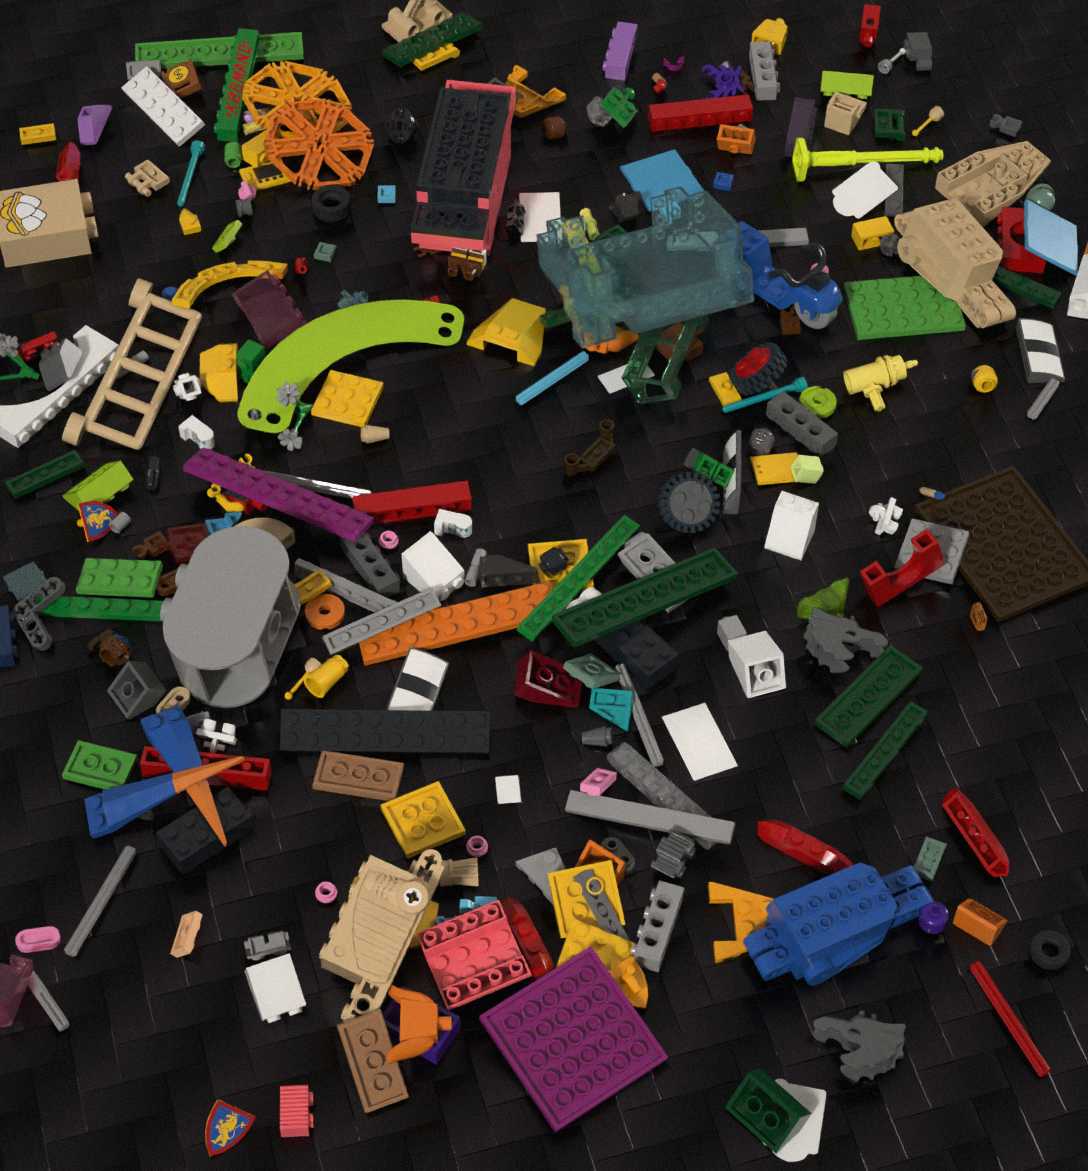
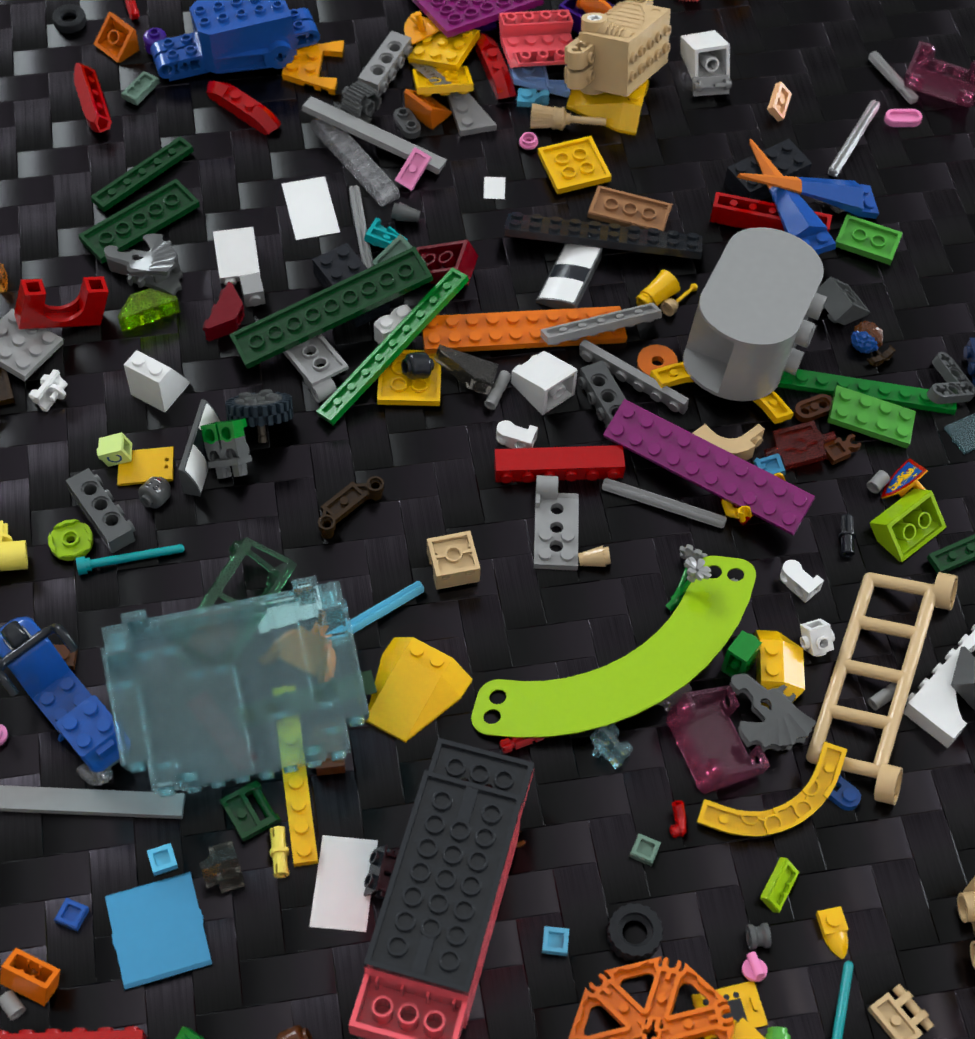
camera: 175 degrees left, 5 degrees up
yellow plate [311,370,383,427] -> none
bright pink plate [315,882,337,903] -> none
bright pink plate [379,531,398,550] -> none
yellow plate [709,372,742,406] -> none
black wheel [729,342,787,395] -> none
none -> dark red slope [203,282,245,341]
none -> tan piece [427,531,481,590]
none -> light grey hinge [533,475,579,570]
none -> dark grey animal [730,674,817,752]

